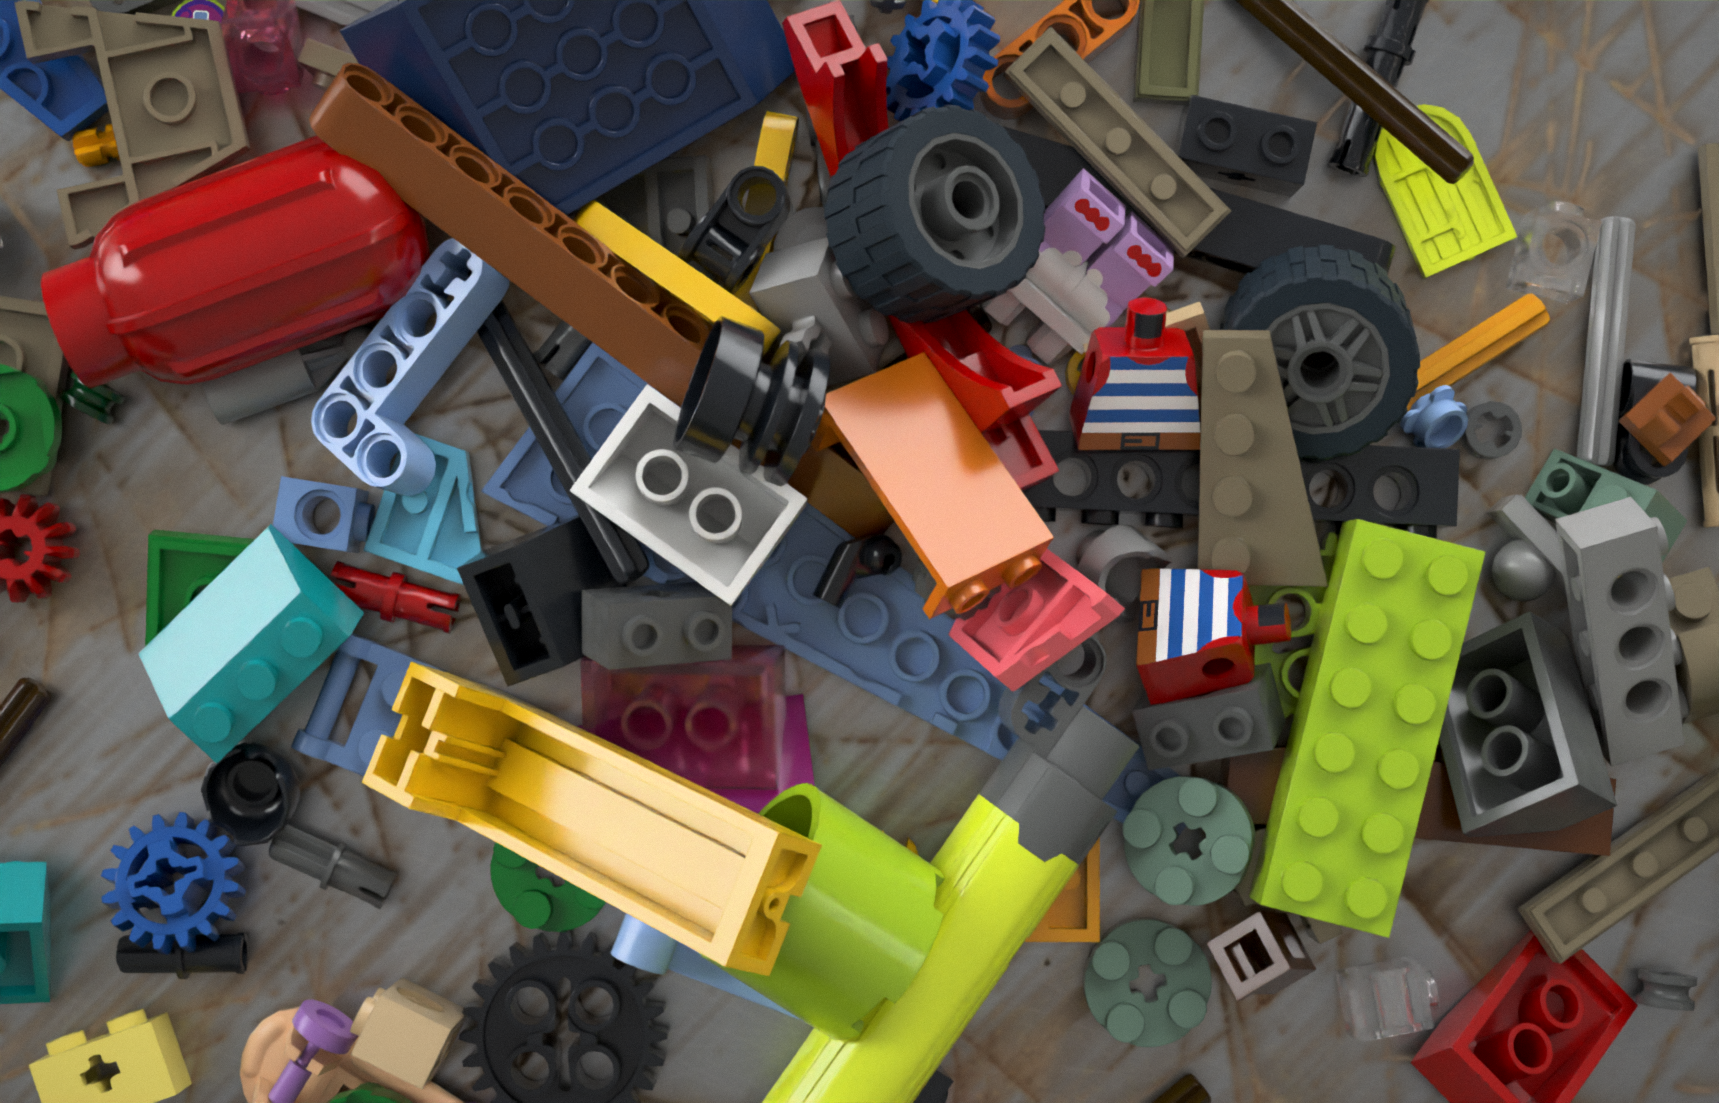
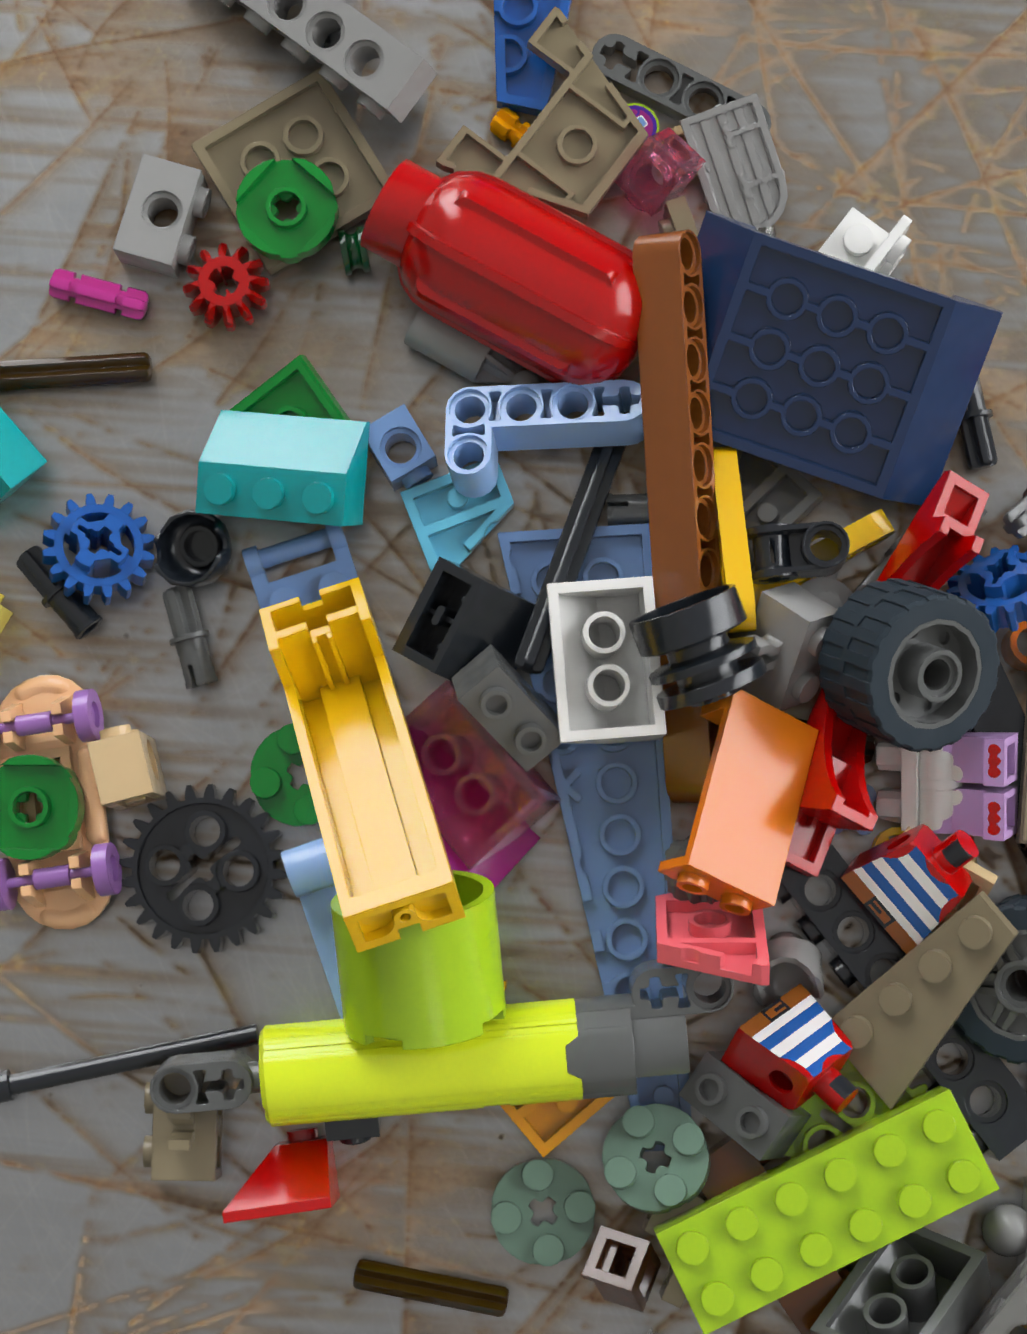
camera: 60 degrees right, 5 degrees down
red pin [330,561,461,634] -> none
black arm [812,533,902,609] -> none

